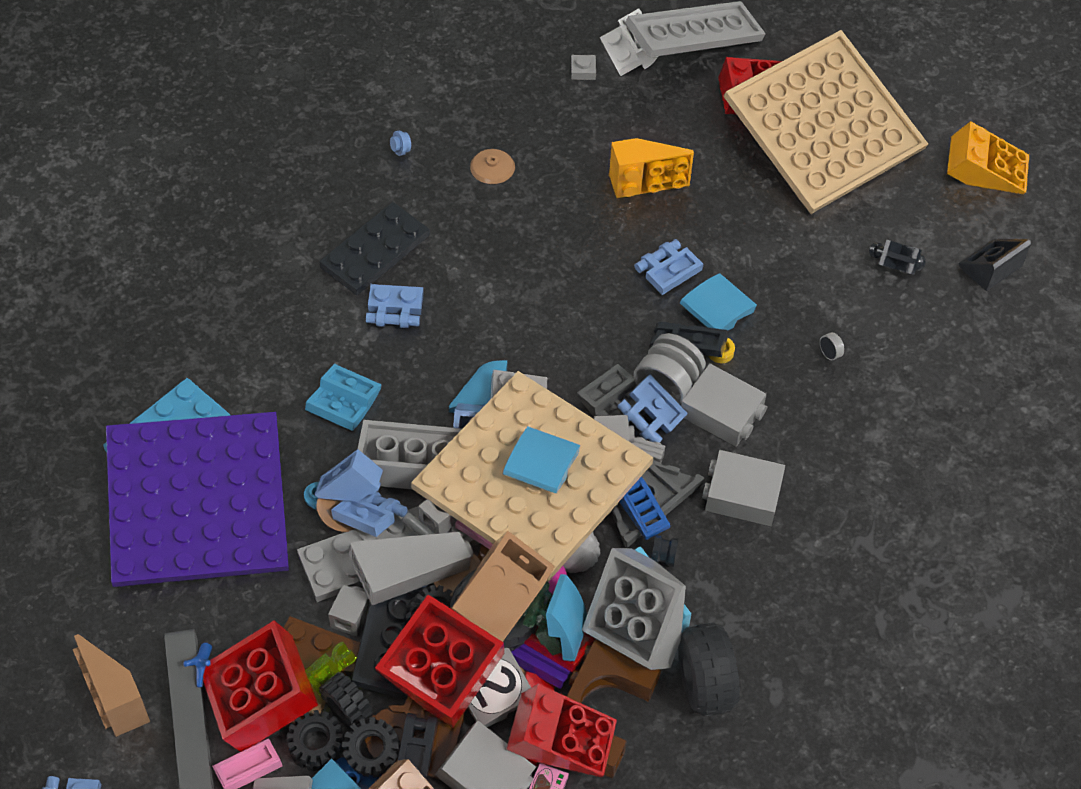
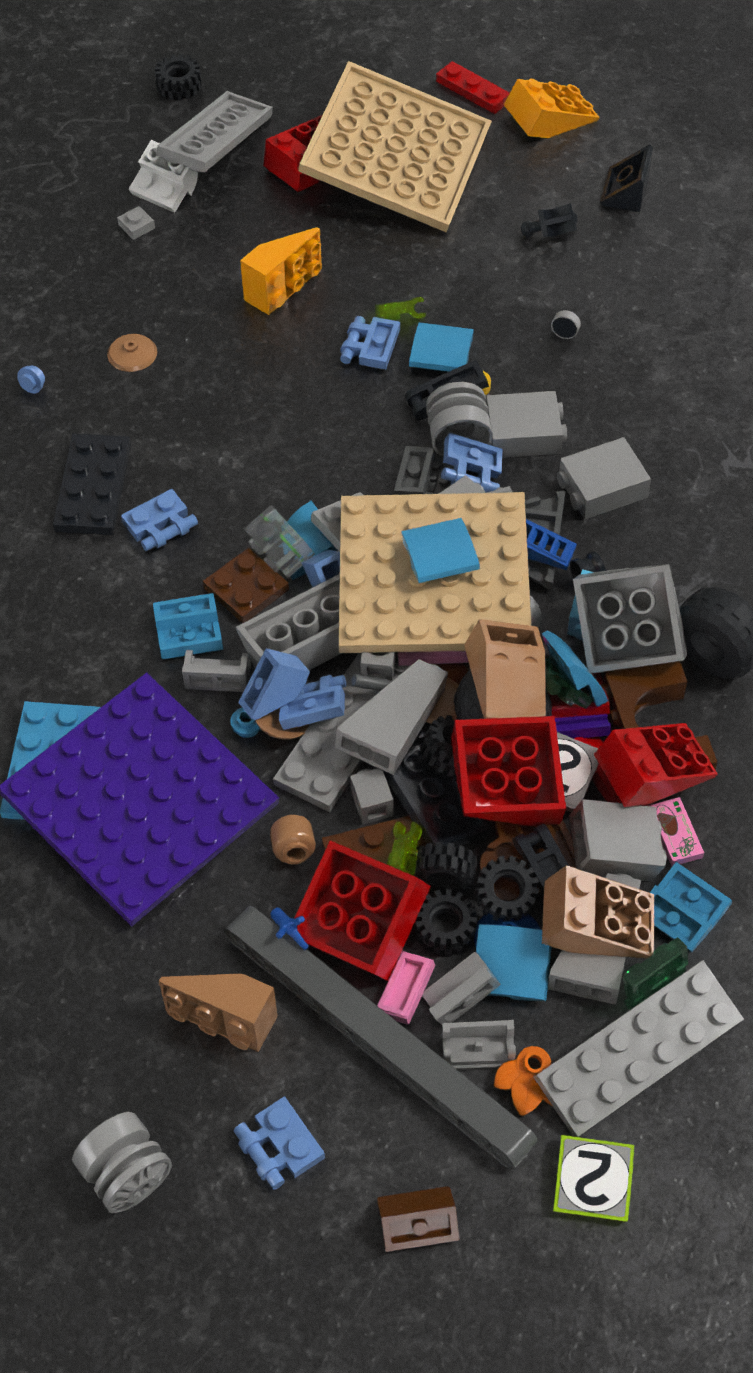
camera: 35 degrees left, 0 degrees up
none -> light grey hinge [182,650,251,692]
none -> reddish brown plate [203,548,289,623]
none -> clear piece [244,505,315,578]
none -> medium nougat head [270,815,316,864]
none -> clear neon green plate [375,297,426,320]
none -> red plate [436,61,510,114]

